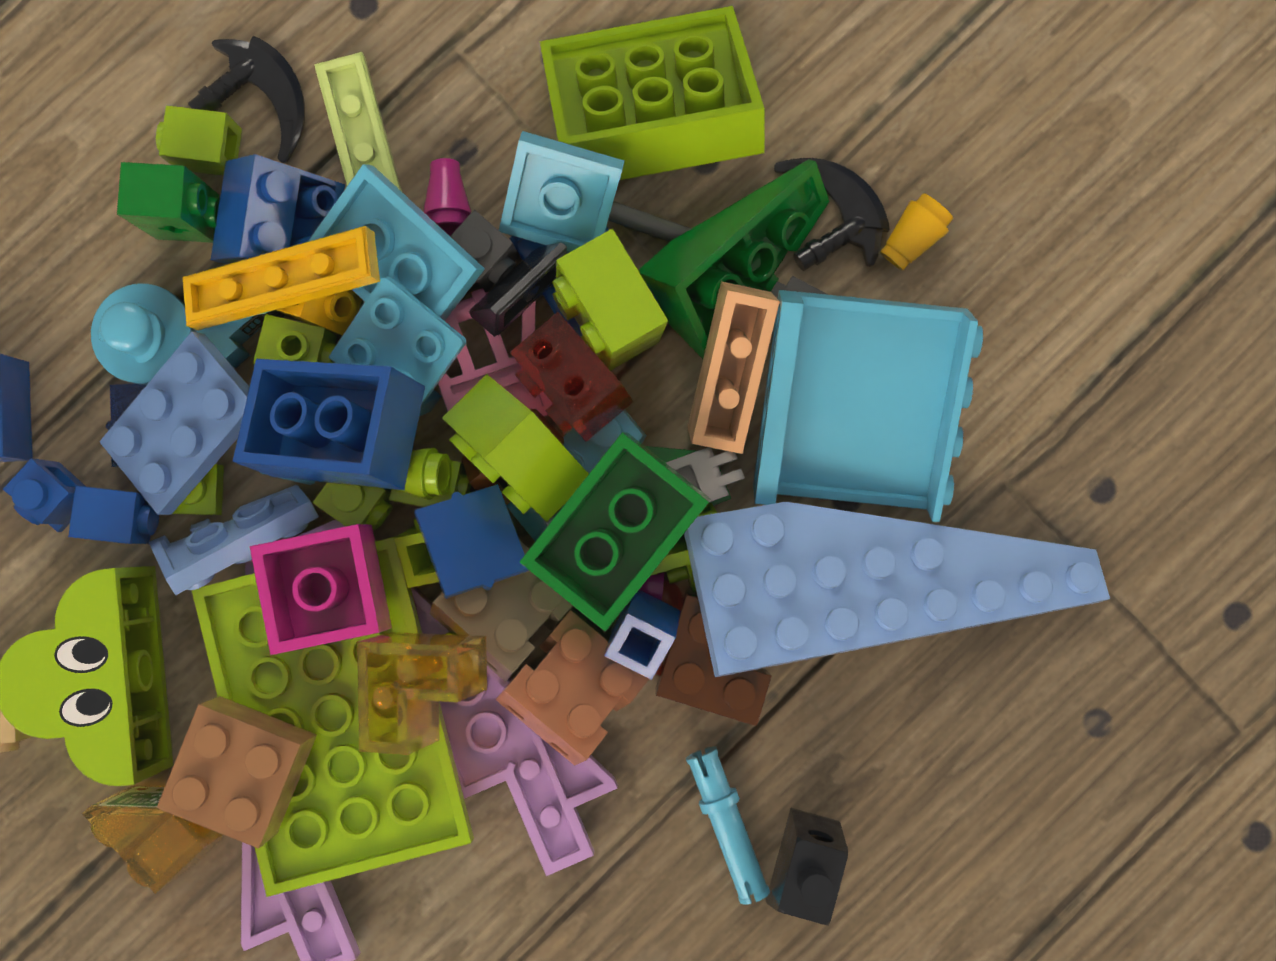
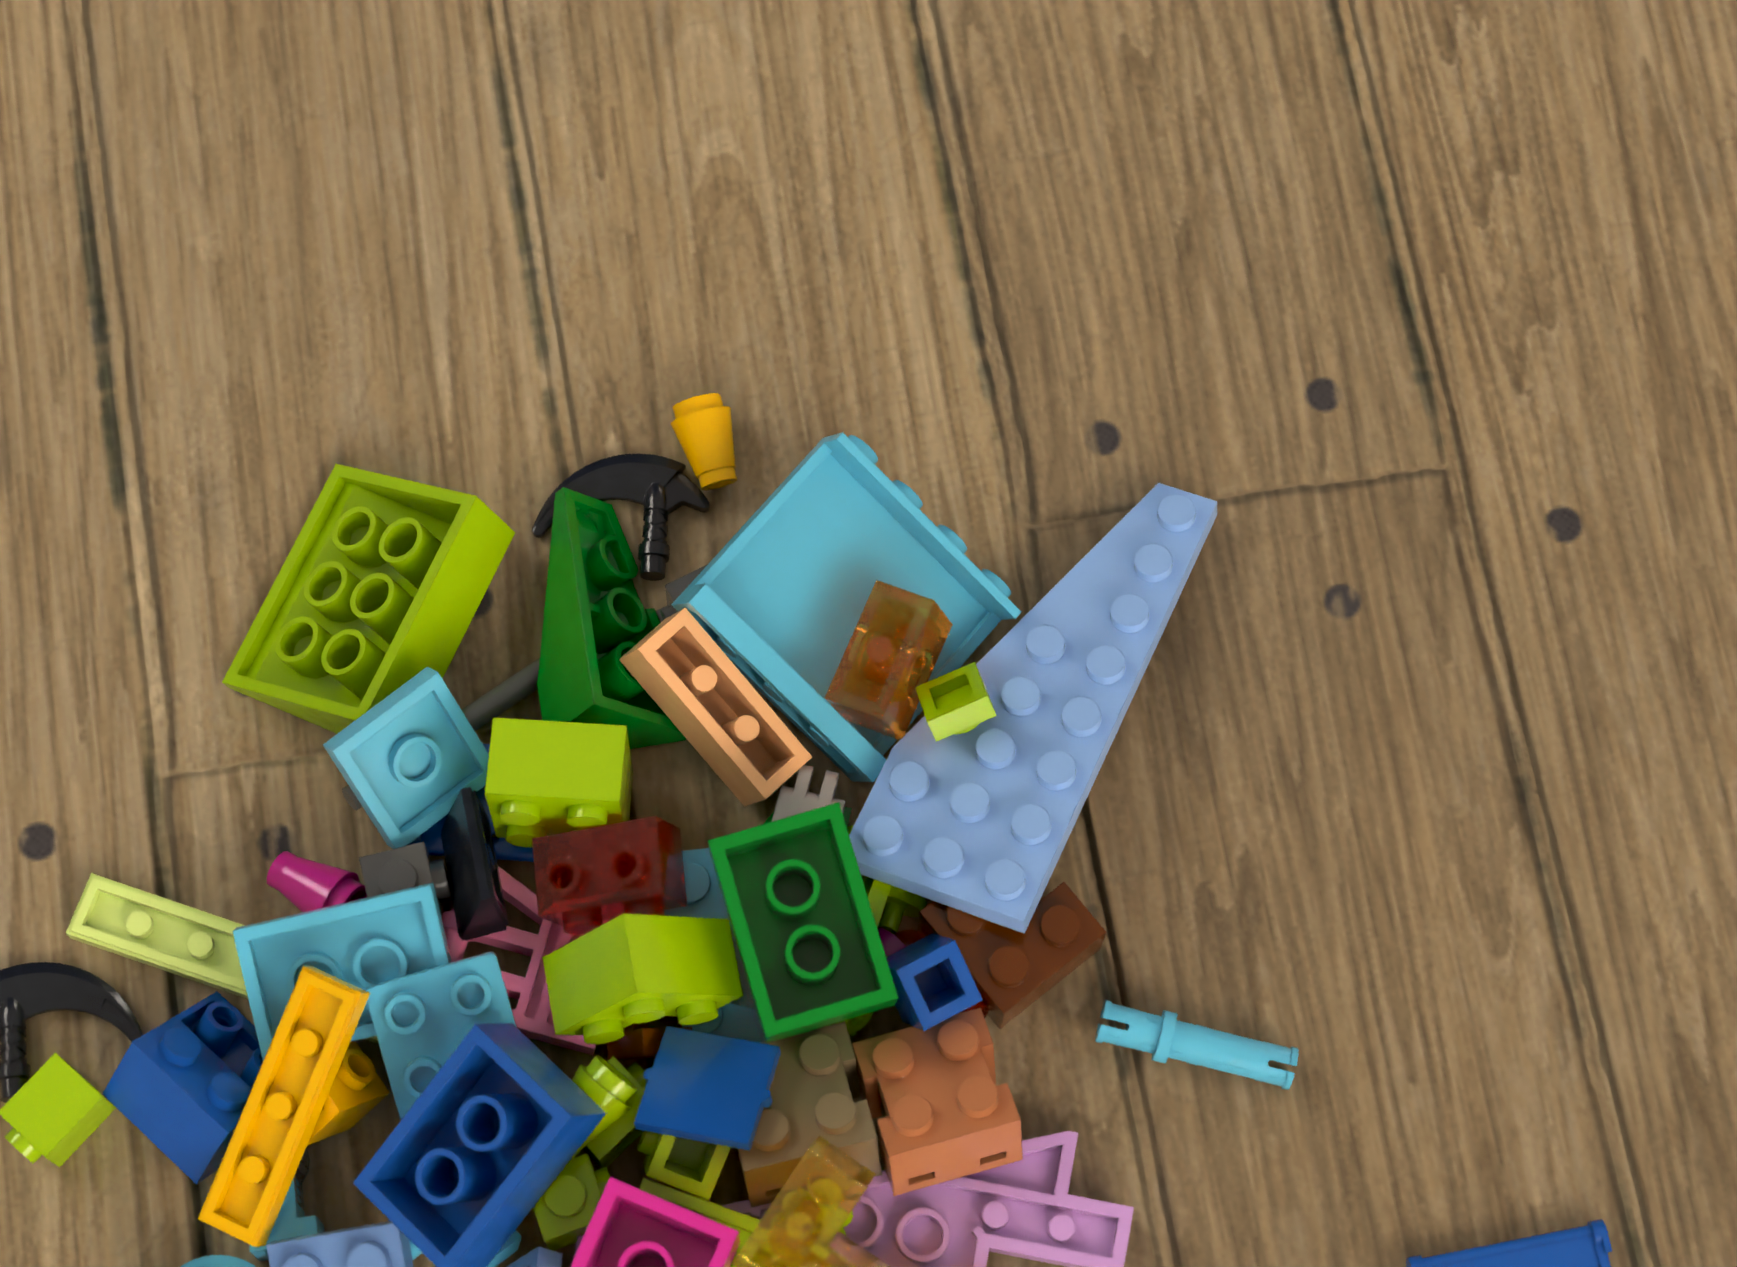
camera: 60 degrees left, 15 degrees down
green brick [117,162,220,243] -> none
lime brick [253,314,337,364] -> none
black torso [766,808,848,926] -> none
none -> clear orange brick [825,580,953,740]
none -> lime plate [915,662,997,742]

